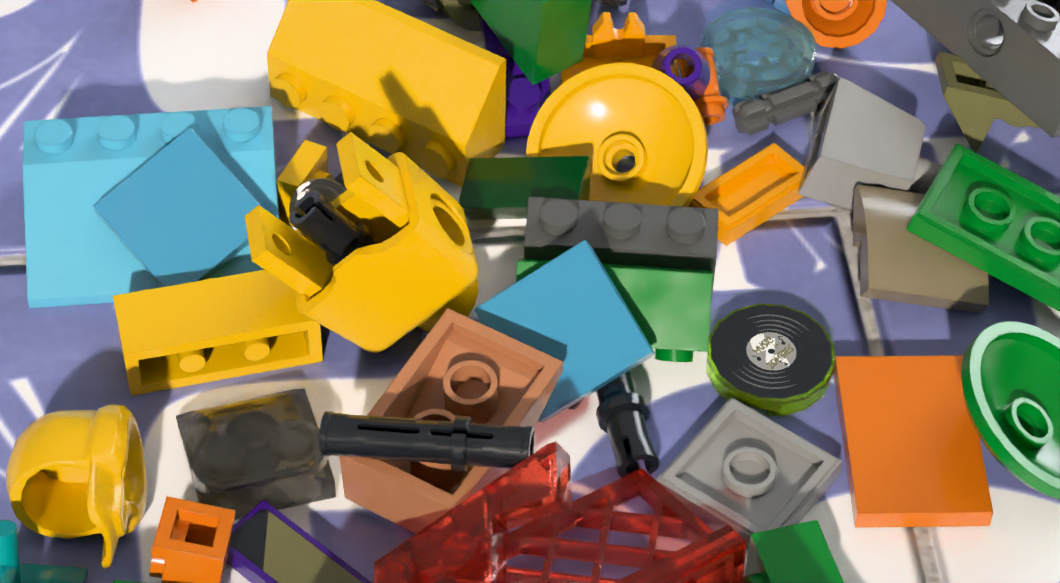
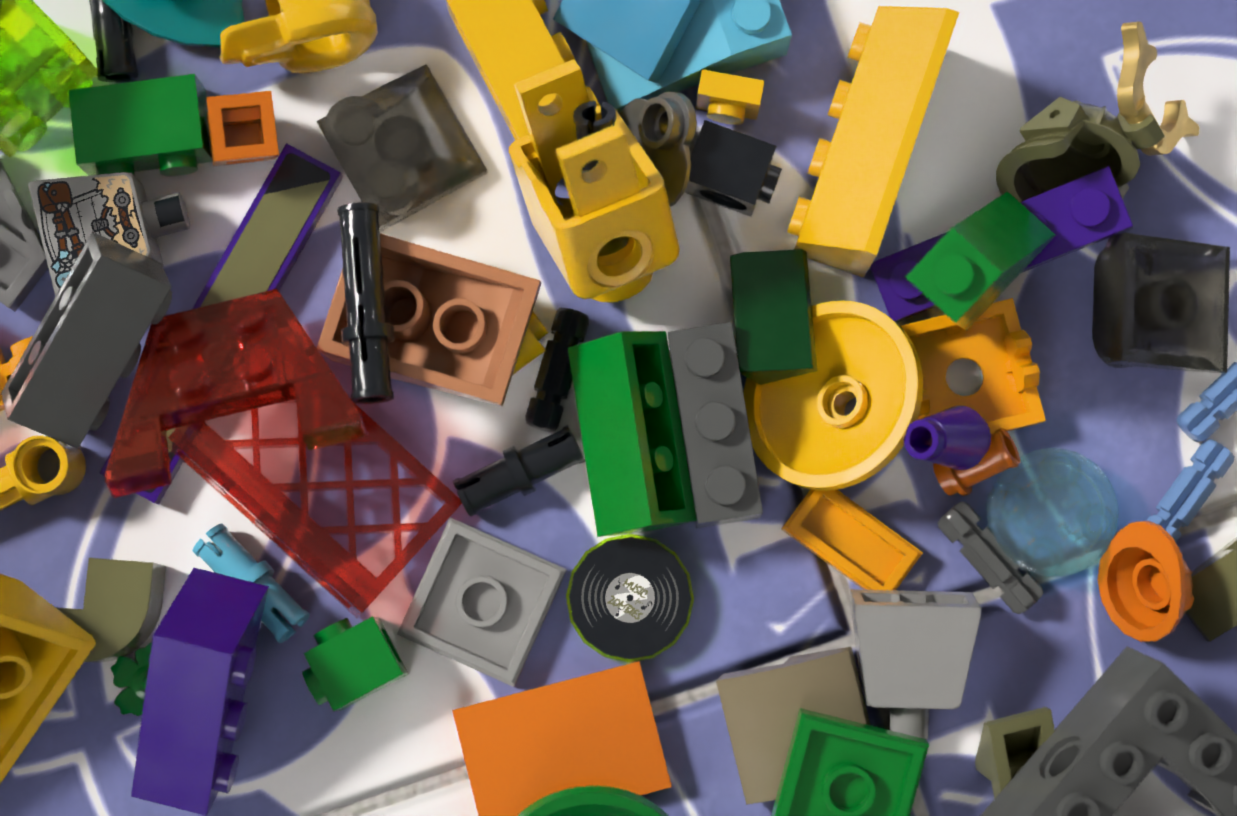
camera: 80 degrees right, 35 degrees up
dark azure tile [474,240,656,423] -> none

